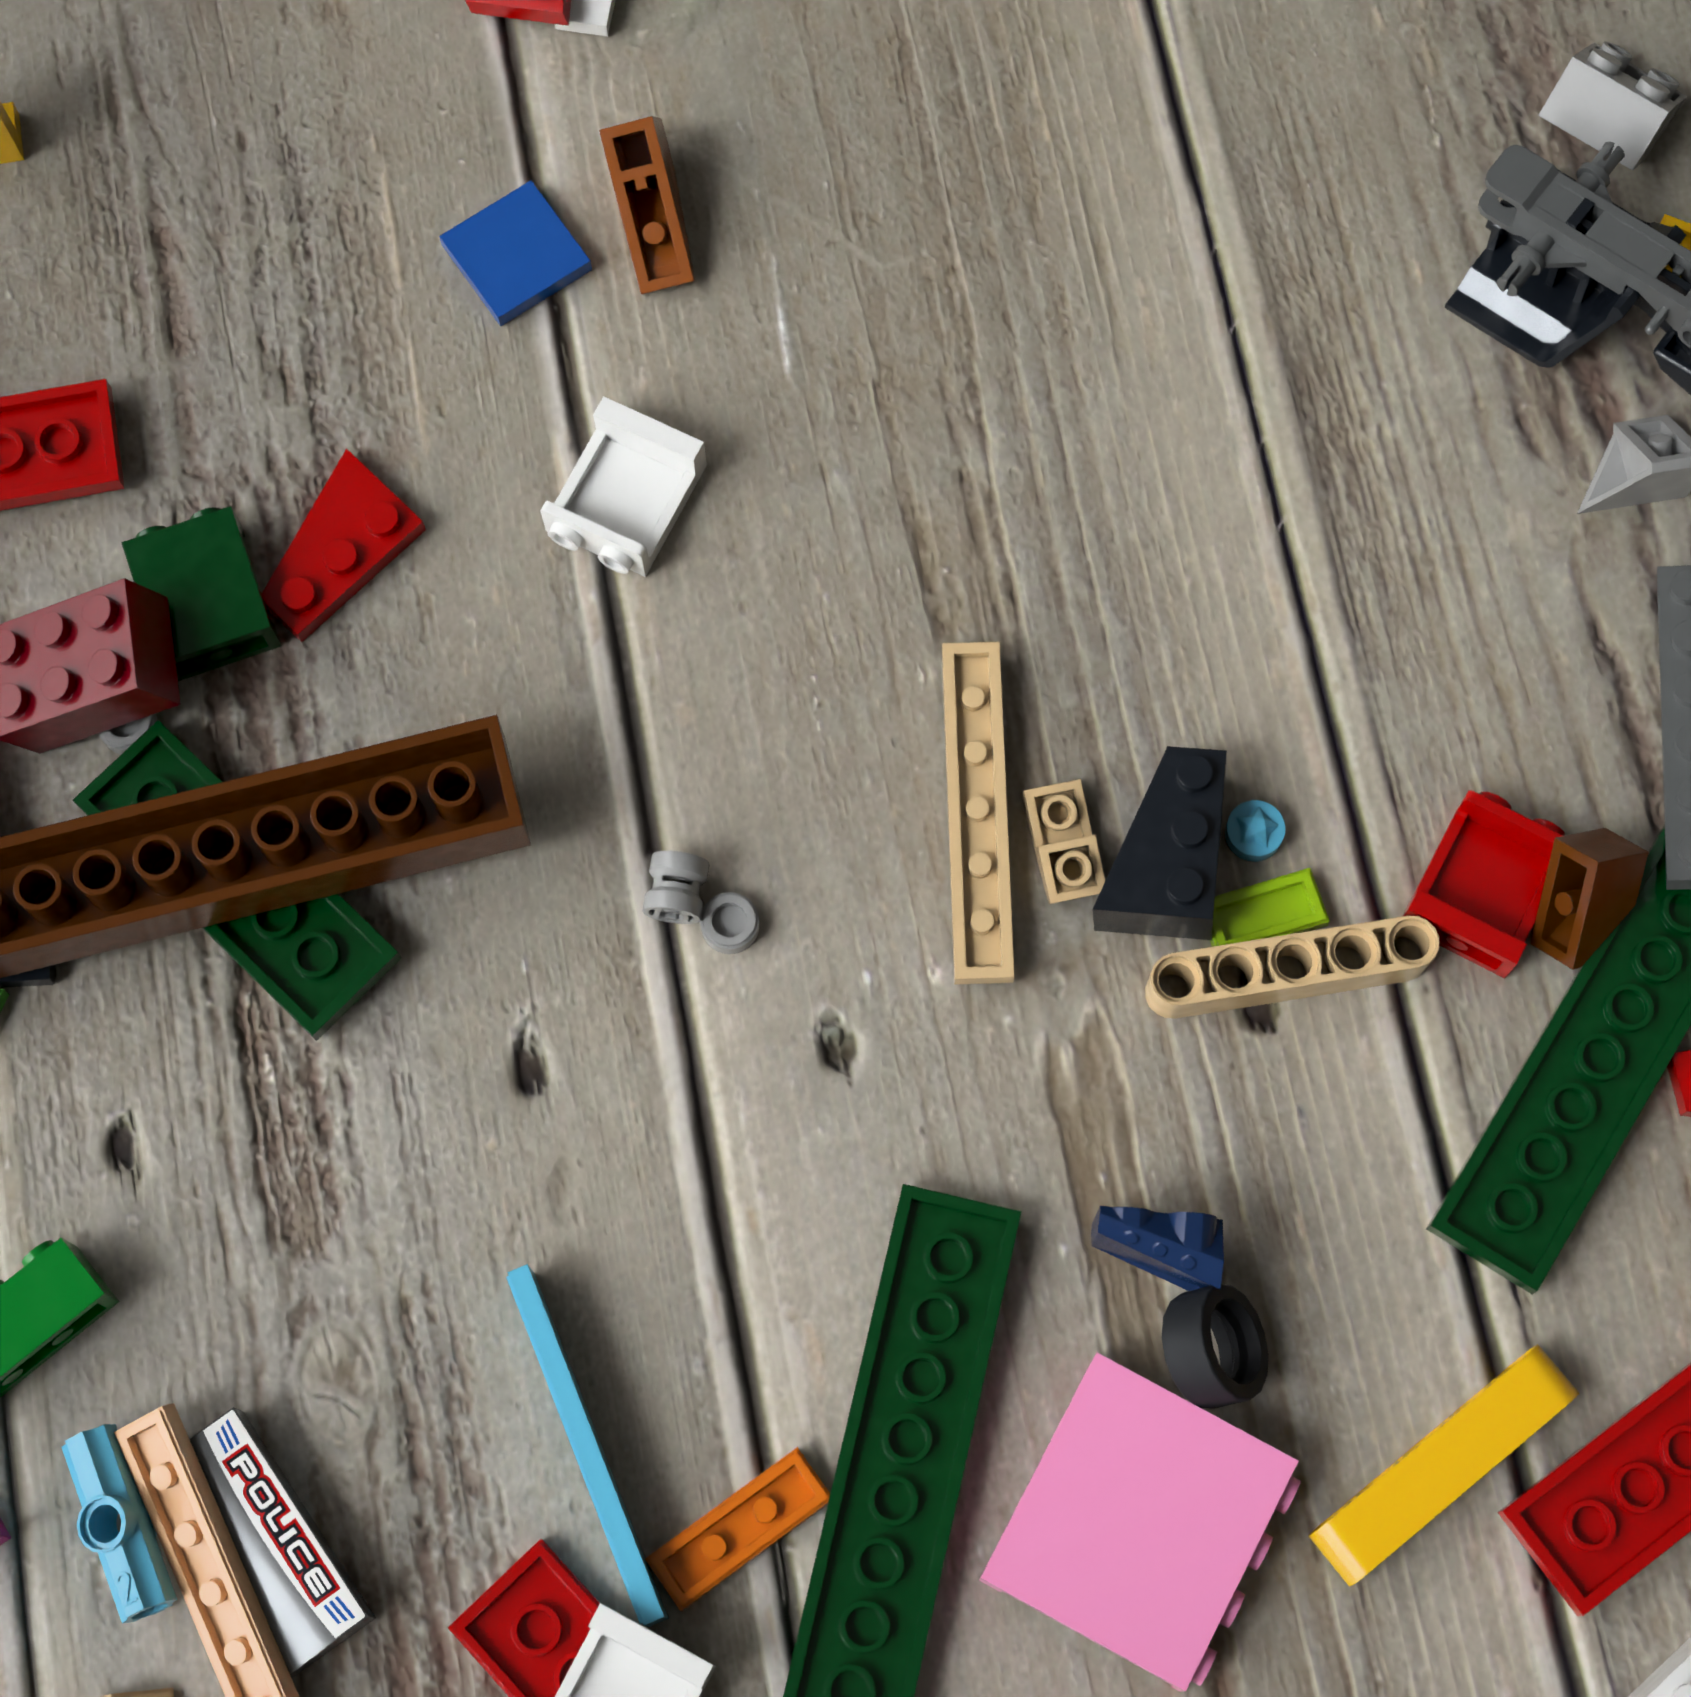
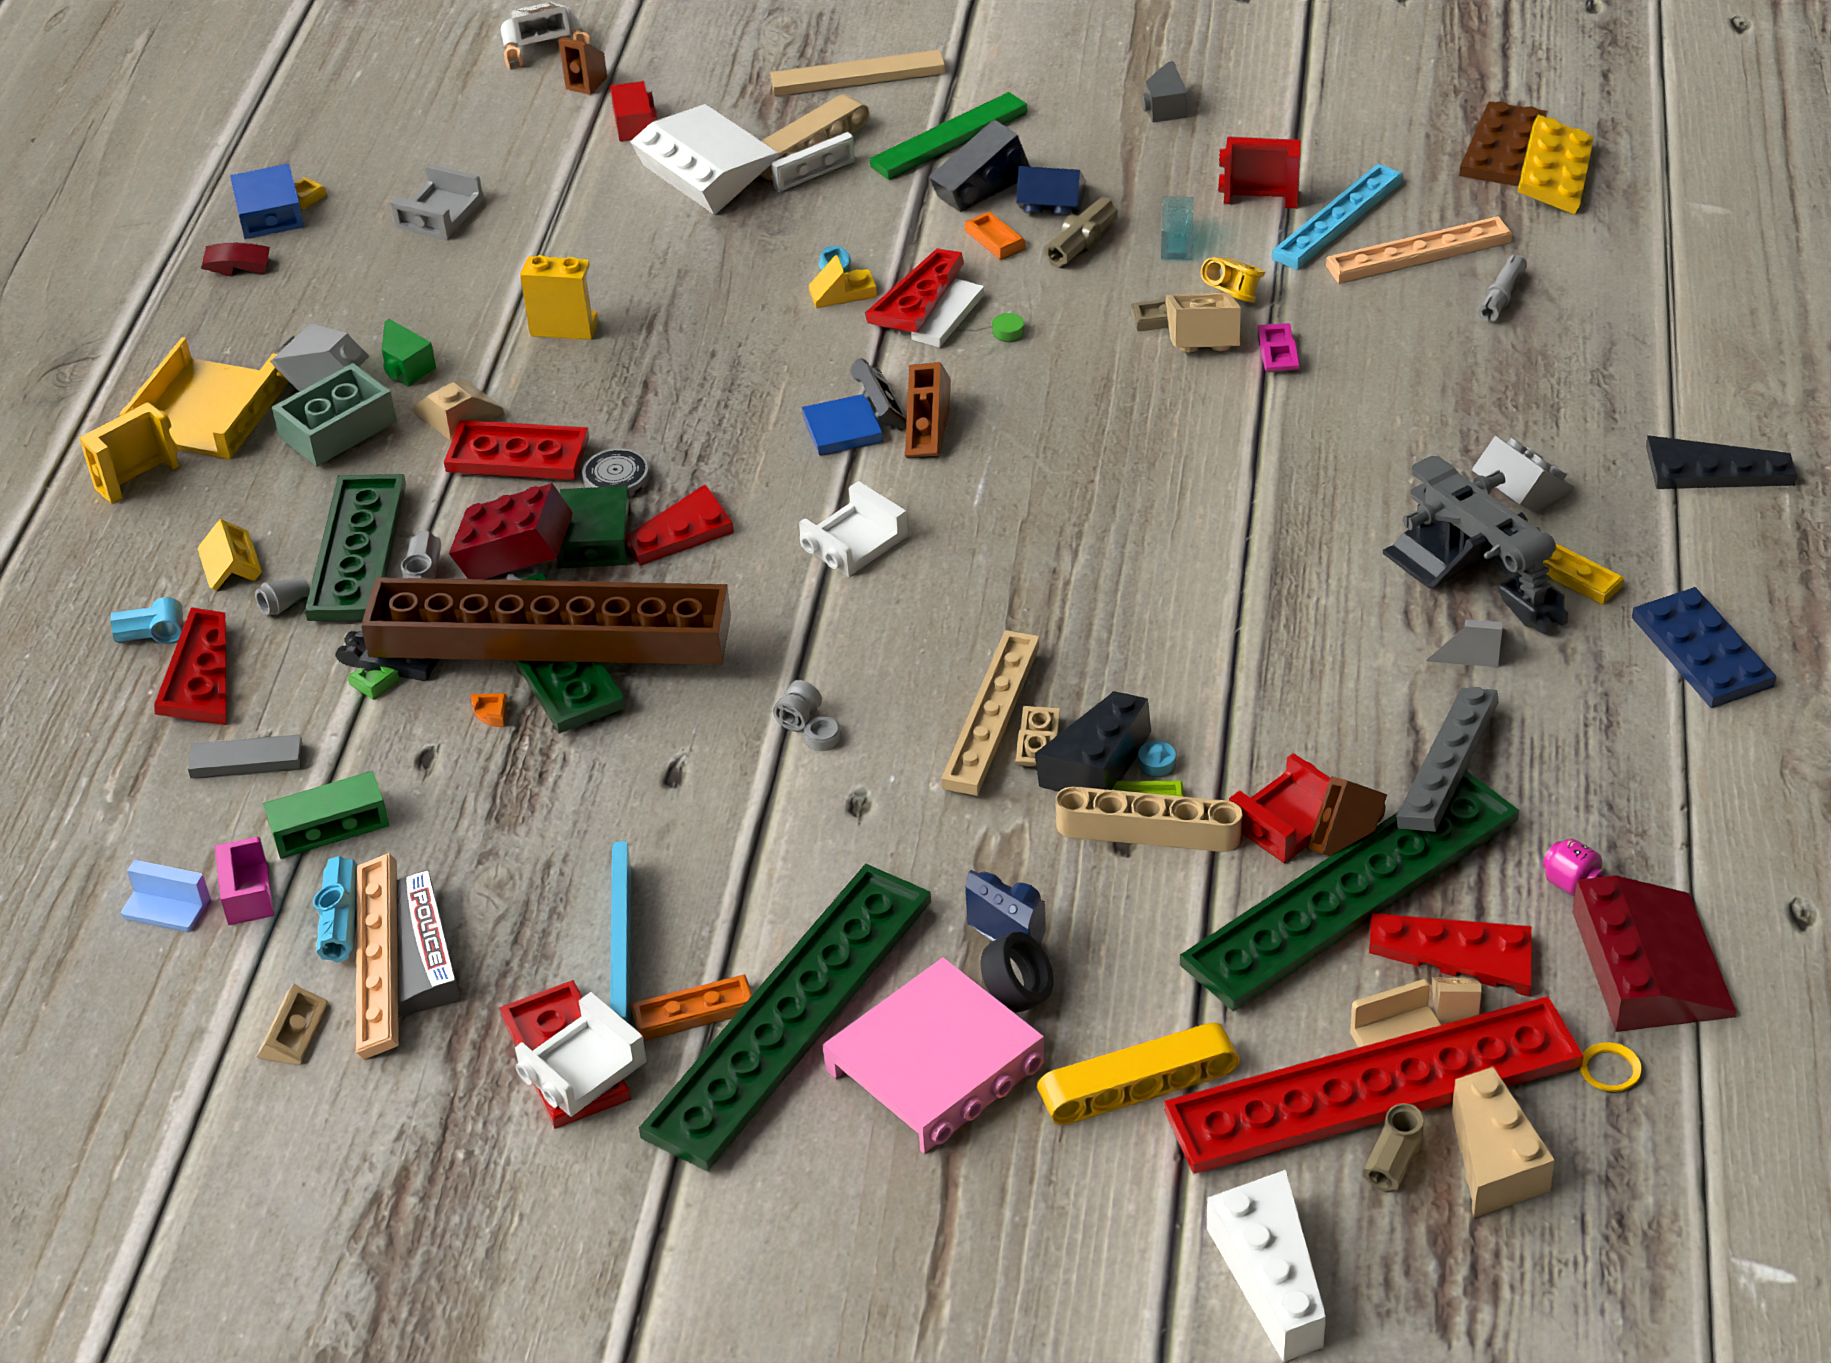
camera: 20 degrees right, 30 degrees down
none -> orange tile [471,693,508,727]
none -> tile [582,448,650,497]
none -> black hinge [850,358,907,431]

